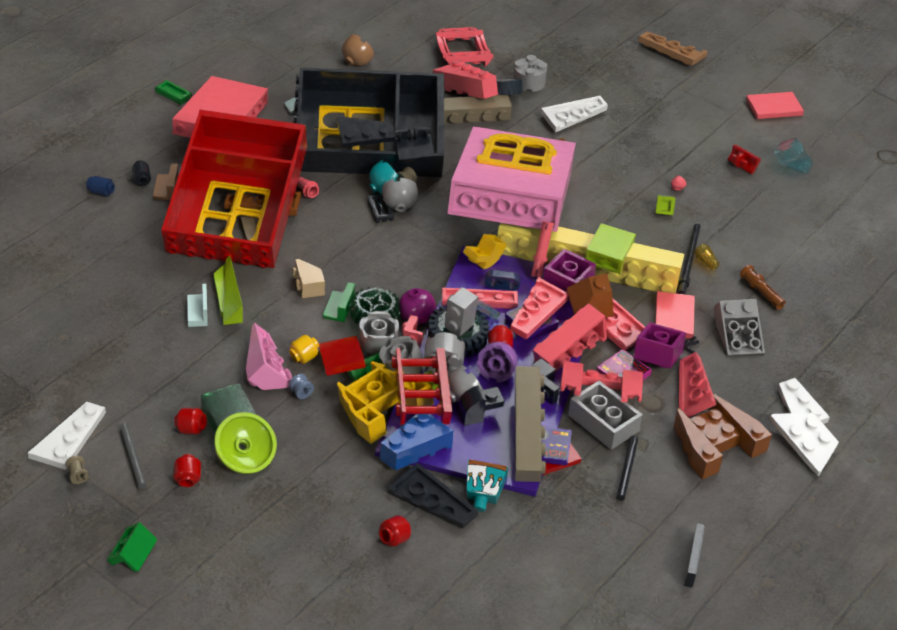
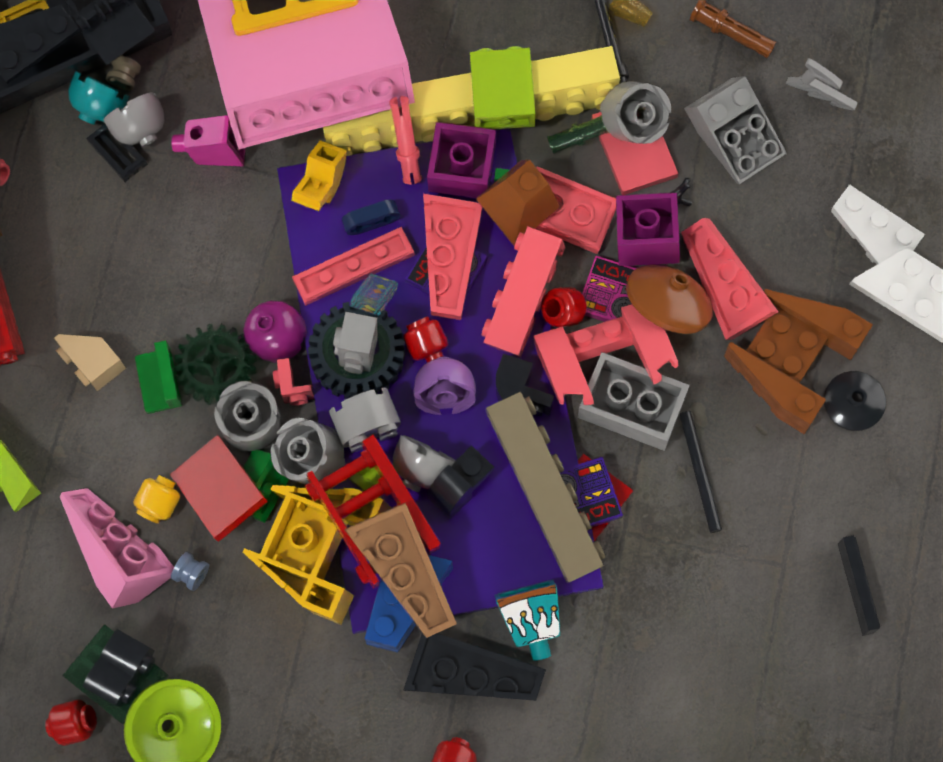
camera: 20 degrees left, 30 degrees up
none -> black brick [82,629,155,708]
none -> dark pink torso [171,115,246,166]
none -> medium nougat wing [344,503,457,638]
none -> red head [541,287,587,327]
none -> clear green pin [547,115,609,154]
none -> light grey brick [600,81,671,144]
none -> dark orange dish [626,264,713,334]
none -> light grey piece [786,58,858,110]
none -> black dish [824,371,886,431]

